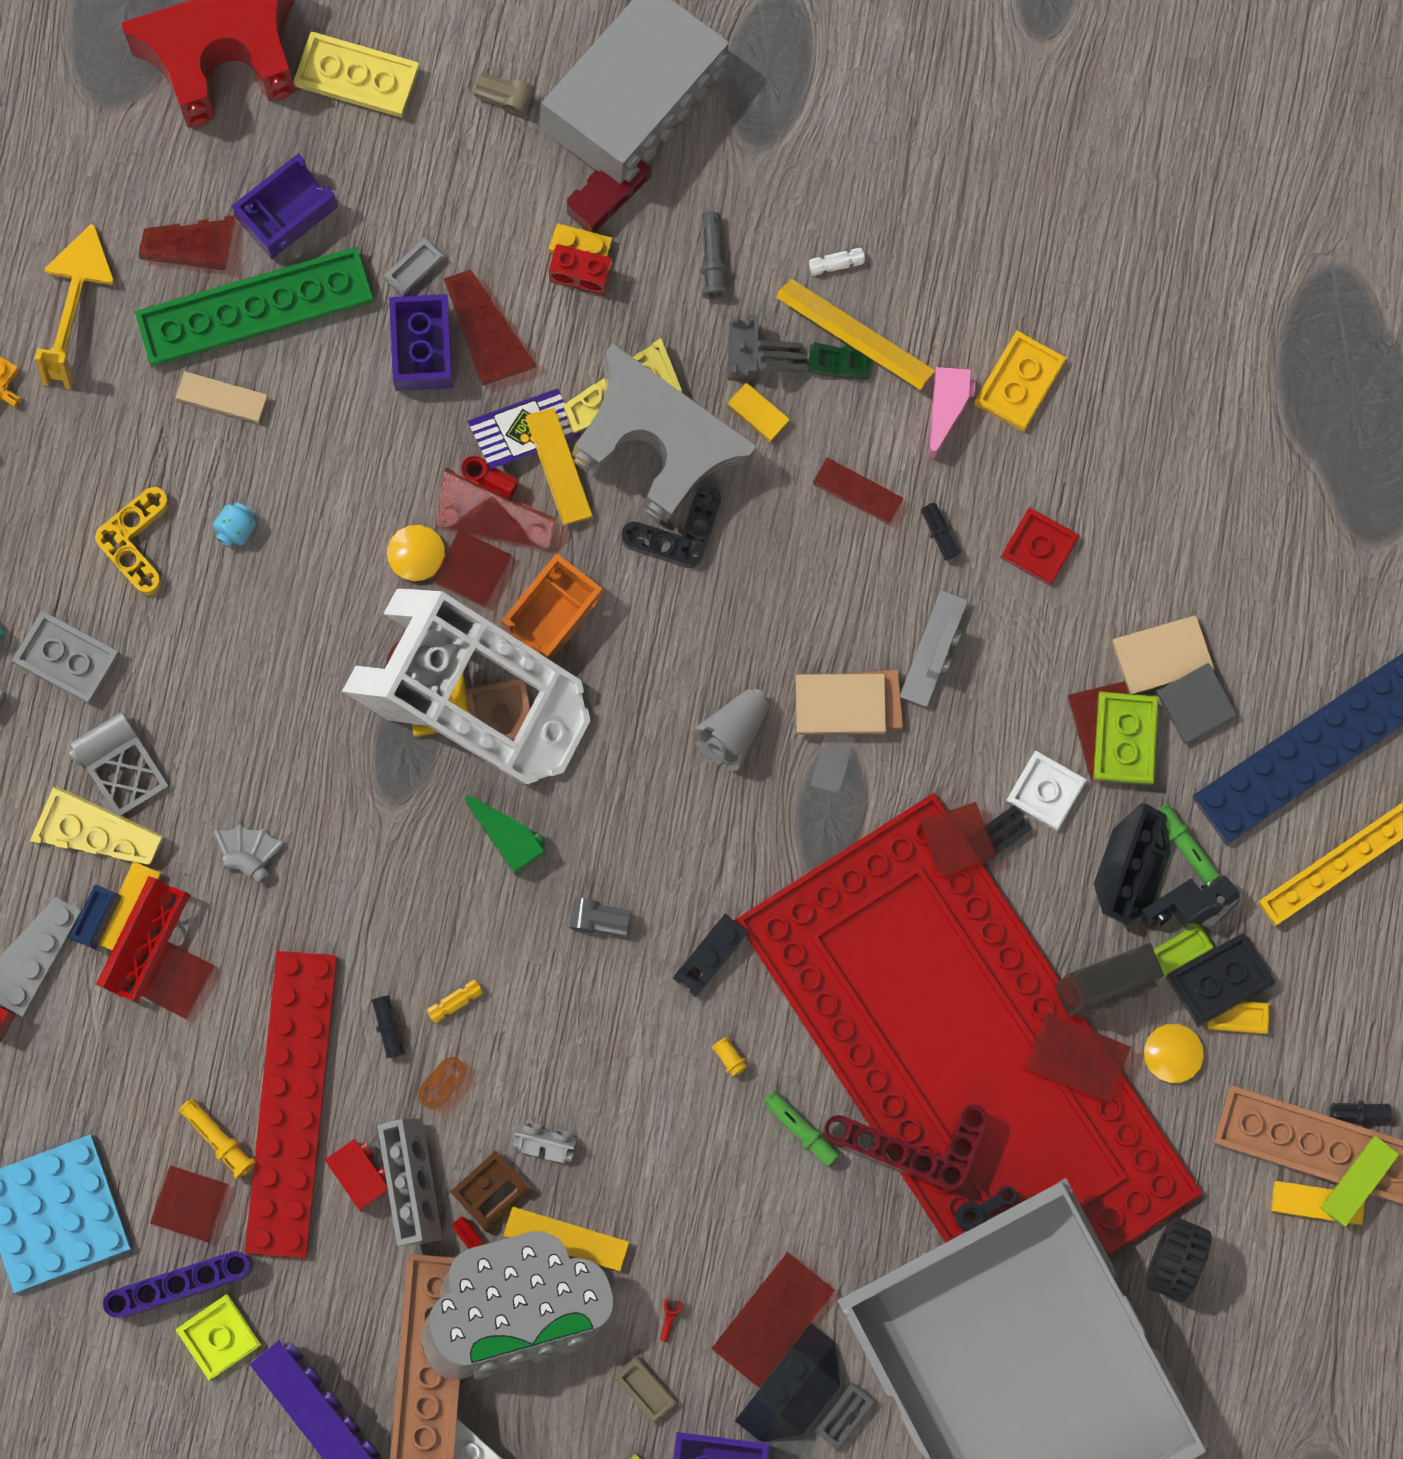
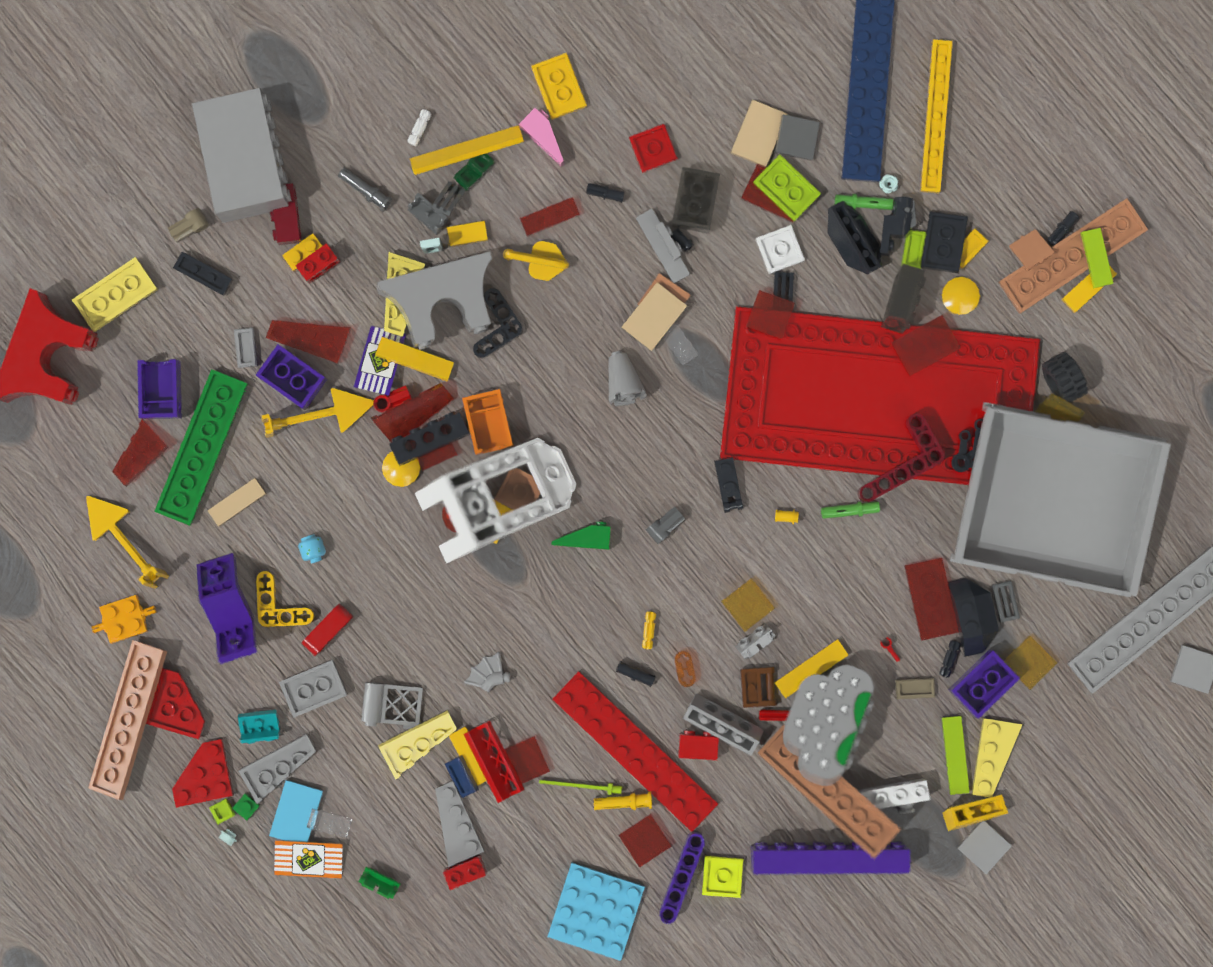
camera: 45 degrees left, 10 degrees up
none -> black plate [173,252,233,296]
none -> dark purple bracket [197,553,257,664]
none -> yellow piece [261,388,374,438]
none -> red beam [301,603,354,656]
none -> black brick [389,411,469,467]
none -> light aqua tile [420,238,443,254]
none -> yellow piece [503,241,569,281]
none -> lime sword [539,780,622,795]
none -> clear smoke brick [671,167,720,234]
none -> black pin [671,228,694,252]
none -> clear yellow tile [721,578,775,632]
none -> light aqua plate [879,175,898,193]
none -> black axle [939,640,961,678]
none -> nougat piece [1009,229,1055,271]
none -> clear yellow tile [1035,393,1085,423]

